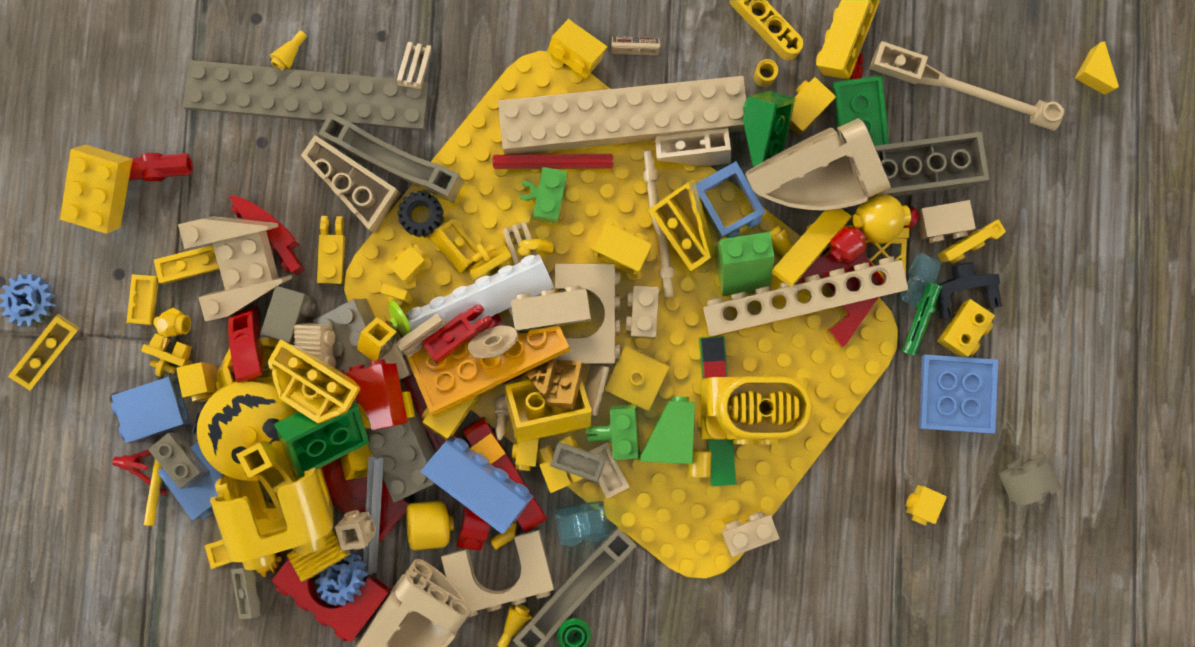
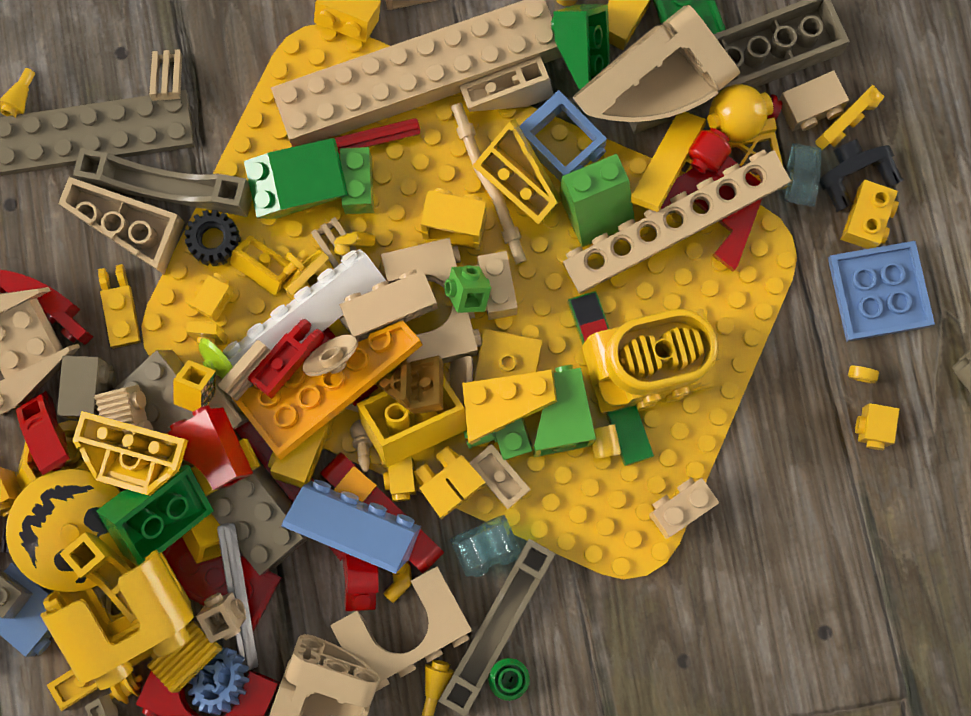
camera: 10 degrees left, 5 degrees down
yellow head [406,500,454,551] -> none
dark tan plate [550,442,606,483] -> none
yellow cone [767,224,793,257] -> none
green pin [901,281,943,356] -> none
none -> green slope [244,138,348,219]
none -> bright green brick [445,265,491,313]
none -> yellow wing [462,370,557,445]
none -> yellow tile [848,366,879,383]

